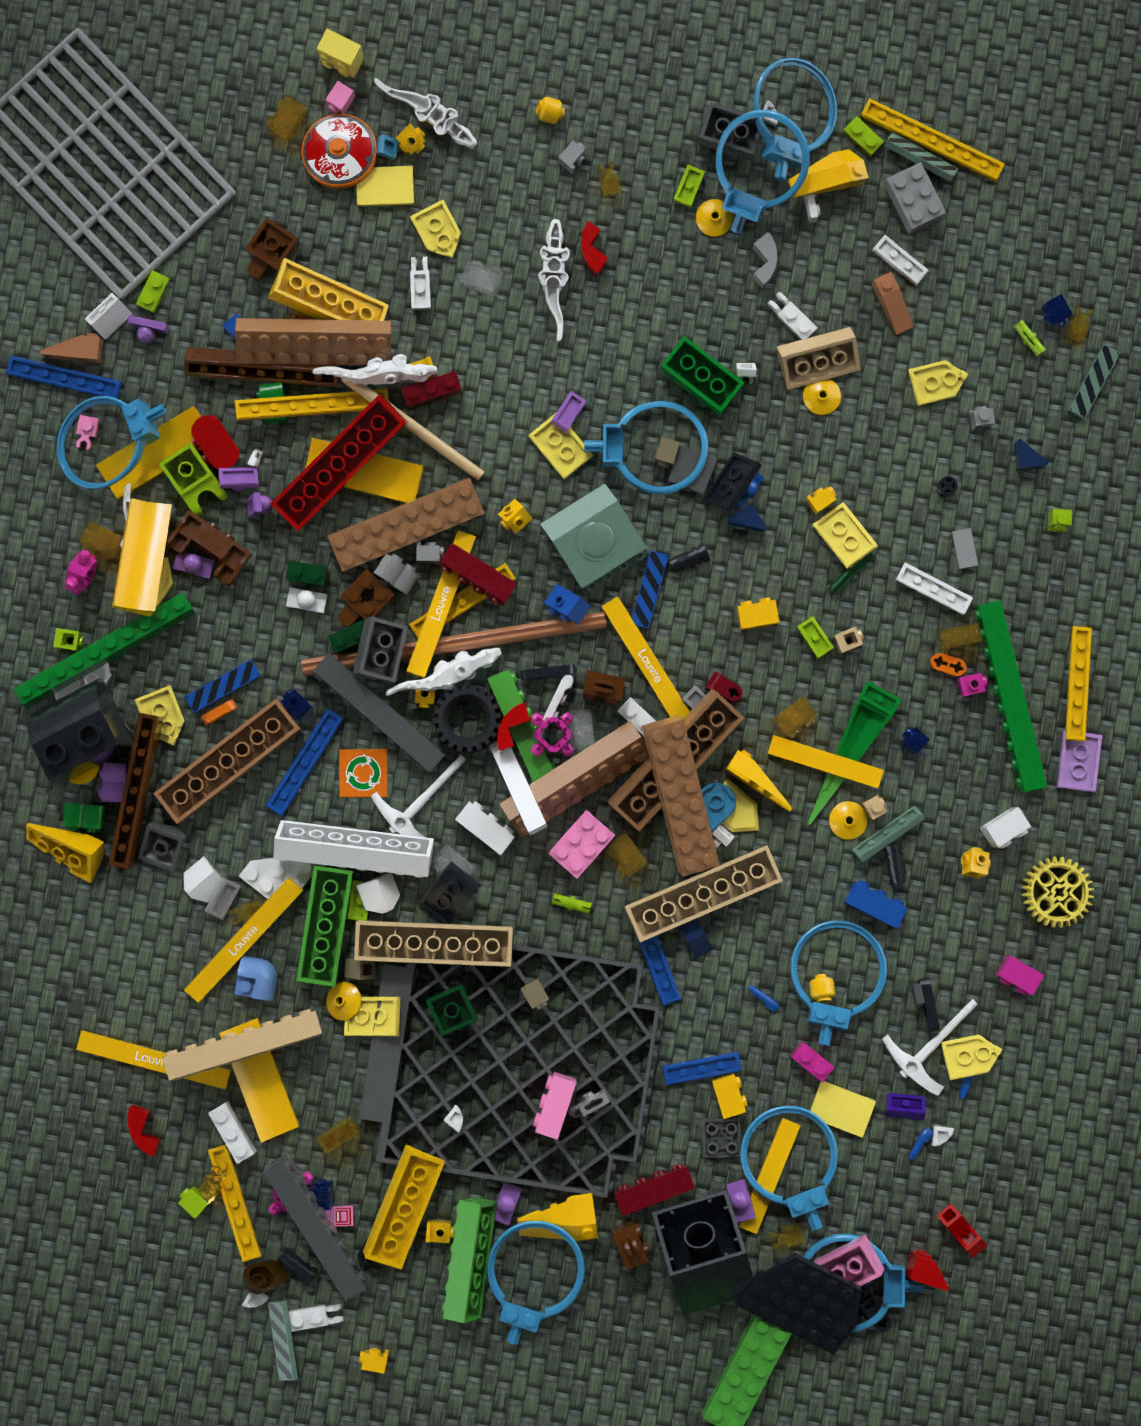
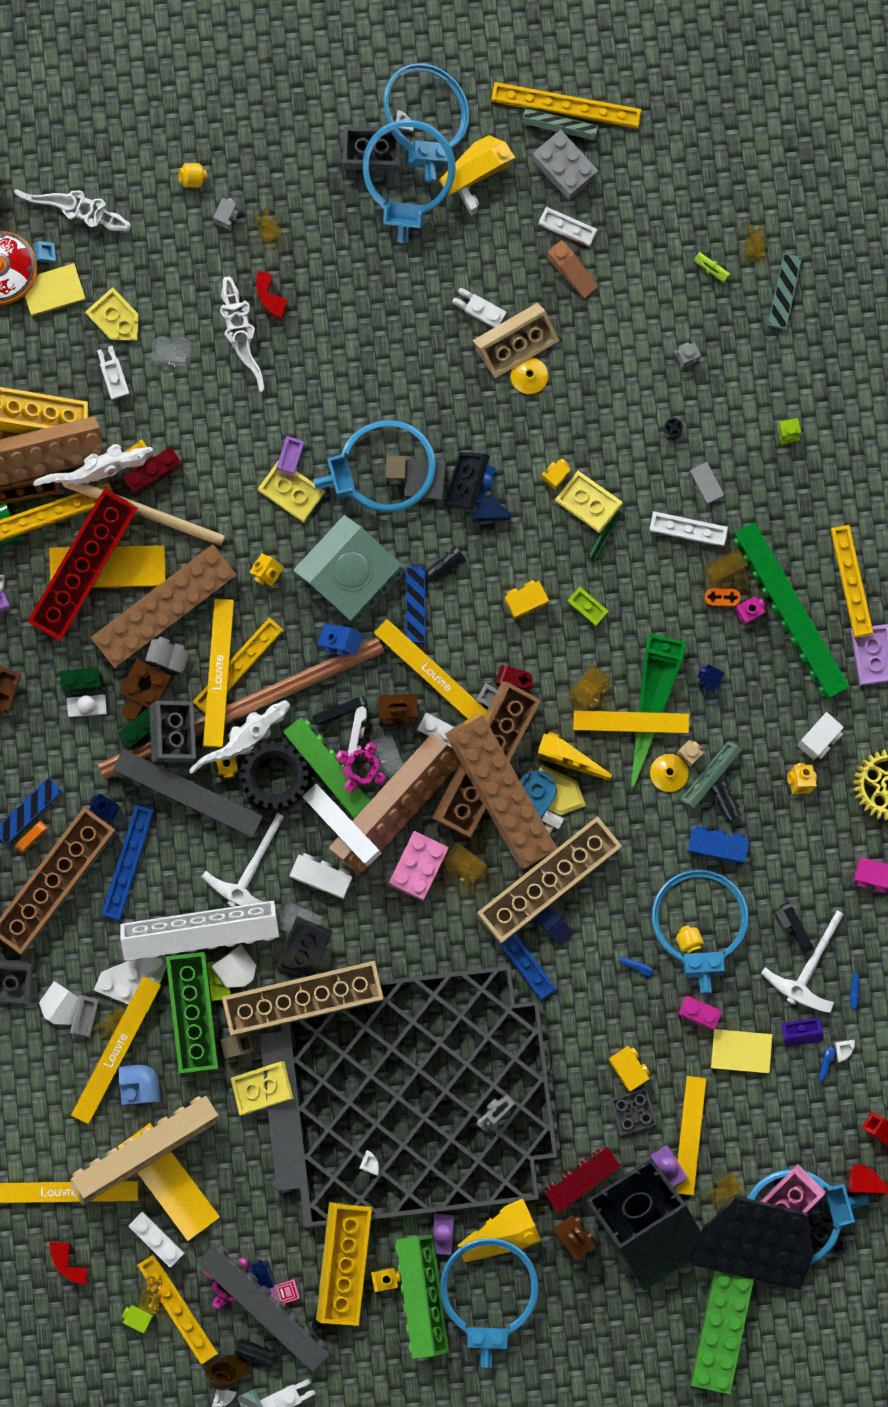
camera: 20 degrees left, 5 degrees down
medium lavender tile [247,492,273,518] -> none
clear yellow brick [316,1115,361,1154] -> none
yellow dish [326,982,362,1021] -> none
orange sticker [339,749,387,797] -> none
yellow brick [396,123,426,155] -> none
light grey brick [416,542,444,563] -> none
dark green brick [426,983,478,1036] -> none
dark red brick [438,543,517,606] -> none
red brick [497,702,531,751] -> none
dark tan brick [521,978,549,1010] -> none
bright pink brick [533,1072,576,1140] -> none
lime pin [551,893,592,915] -> none
green brick [660,336,745,417] -> none
blue tile [662,1051,742,1085] -> none
lime plate [673,165,705,208] -> none
yellow dish [696,199,734,237] -> none
white tile [736,363,757,384] -> none
dark azure brick [740,1106,838,1231] -> none
light grey brick [752,232,777,289] -> none
tan brick [833,627,864,654] -> none
lime plate [843,116,884,157] -> none
light yellow tile [908,360,968,406] -> none
light yellow tile [941,1035,1003,1080] -> none
dark blue slope [1014,438,1049,471] -> none
clear blue brick [1041,294,1073,327] -> none

